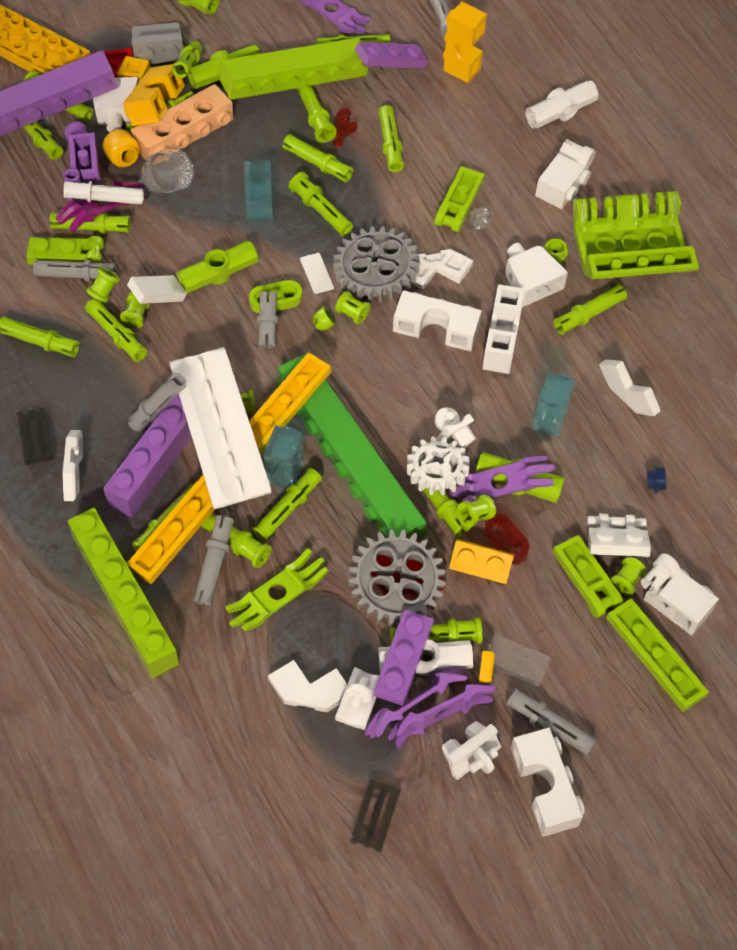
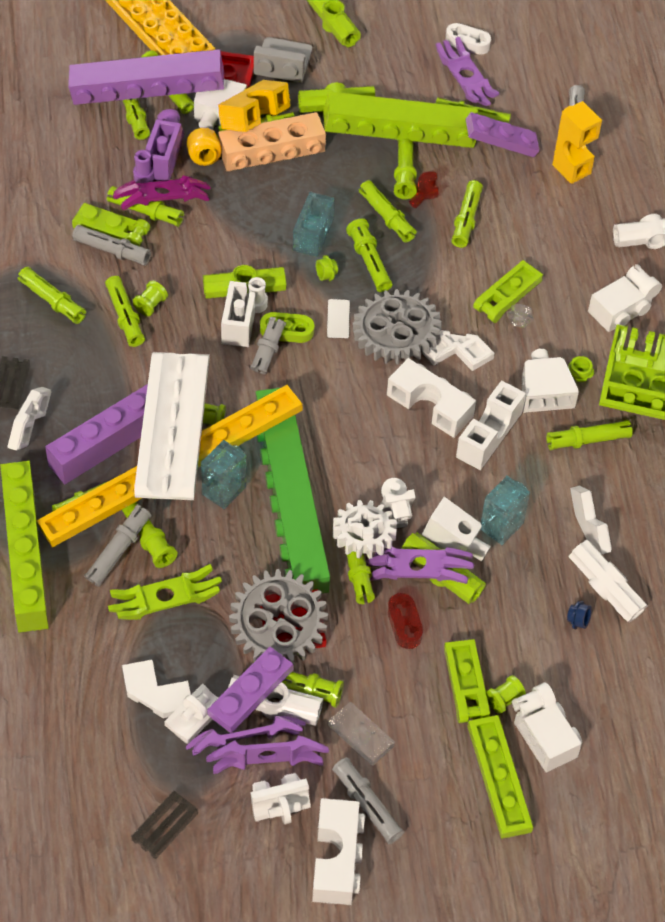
camera: 20 degrees right, 5 degrees down
white axle [64,181,144,205] -> none
lime bush [86,267,120,303] -> none
yellow tile [118,56,150,83] -> none
white tile [127,275,187,304] -> none
light grey pin [128,373,187,431] -> none
clear piece [138,149,194,193] -> none
lime pin [172,41,203,78] -> none
lime pin [252,468,322,542] -> none
lime hinge [312,307,336,331] -> none
lime bush [335,291,371,325] -> none
yellow plate [449,539,514,584] -> none
lime bush [456,494,496,528] -> none
yellow tile [479,650,495,684] -> none
white plate [586,513,651,557] -> none
none -> white hinge [221,277,268,347]
none -> lime plate [316,255,338,281]
none -> white torso [422,497,491,561]
none -> white piece [568,540,648,623]

